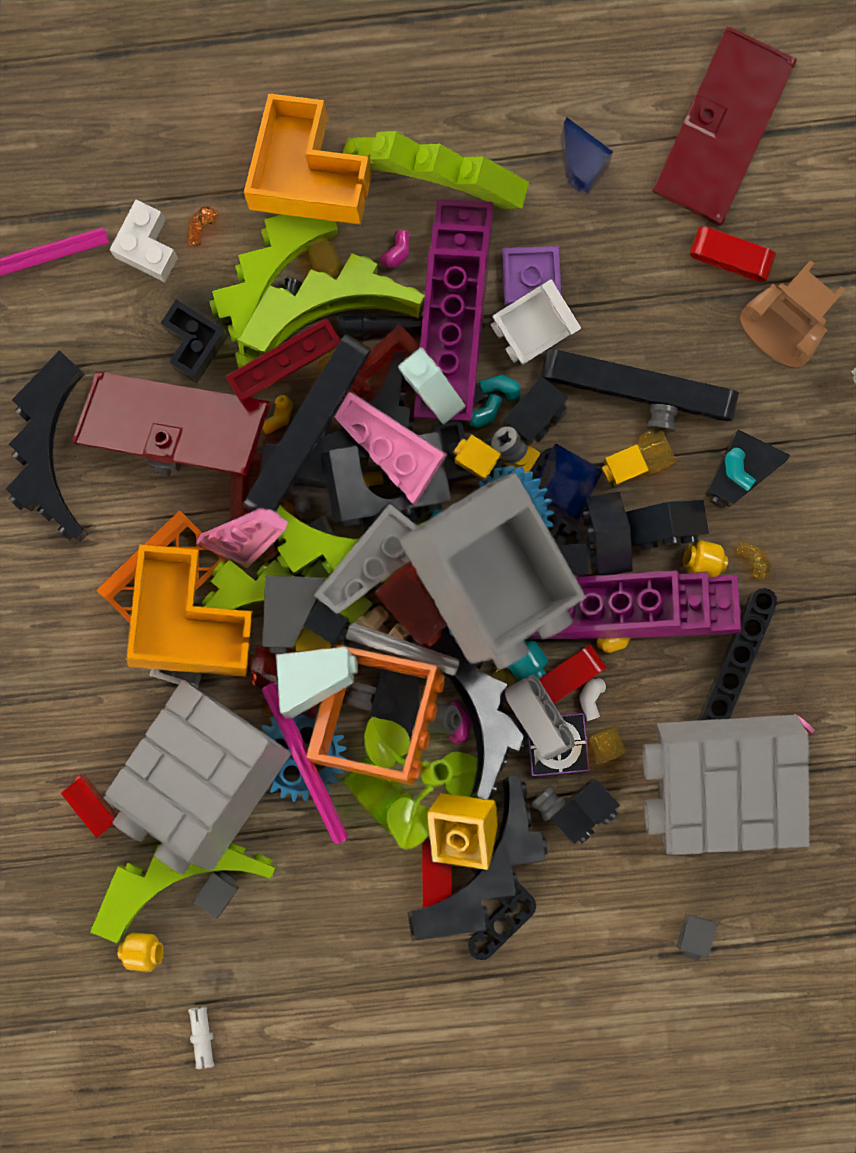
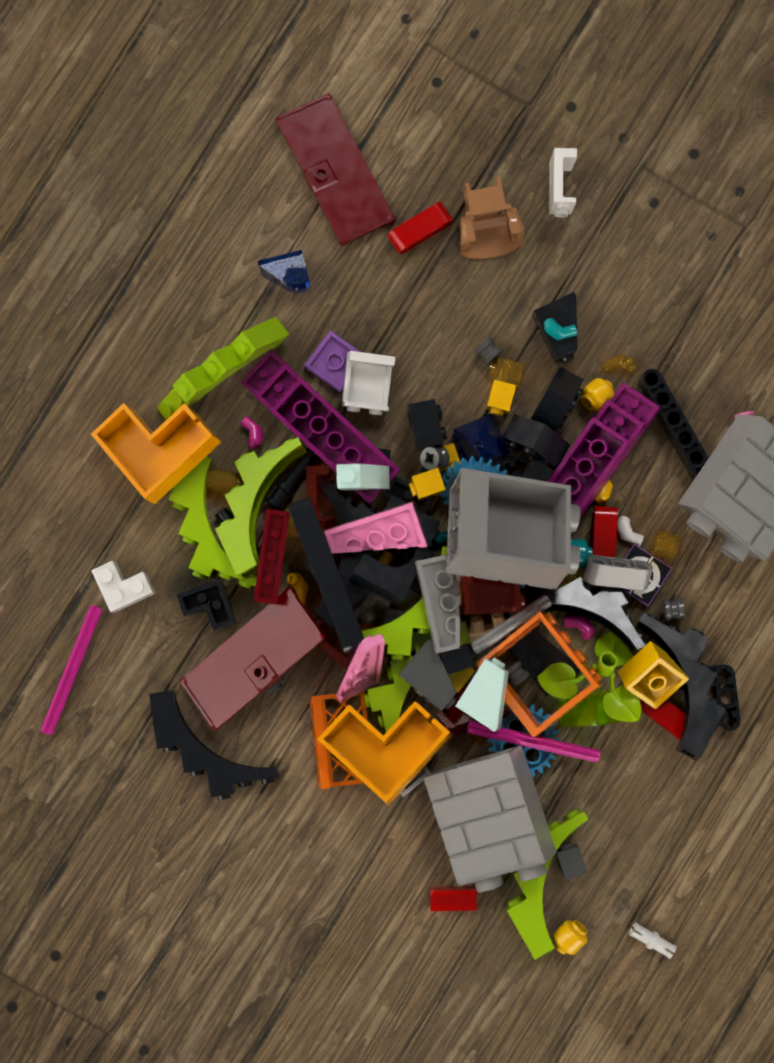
camera: 60 degrees left, 0 degrees up
clear orange arm [187,206,218,246] -> none
dark grey brick [417,704,461,734] -> none
teal arm [465,394,502,428] -> none
teal arm [479,375,521,401] -> none
black beam [541,349,739,422] -> none
black brick [551,778,620,844] -> none

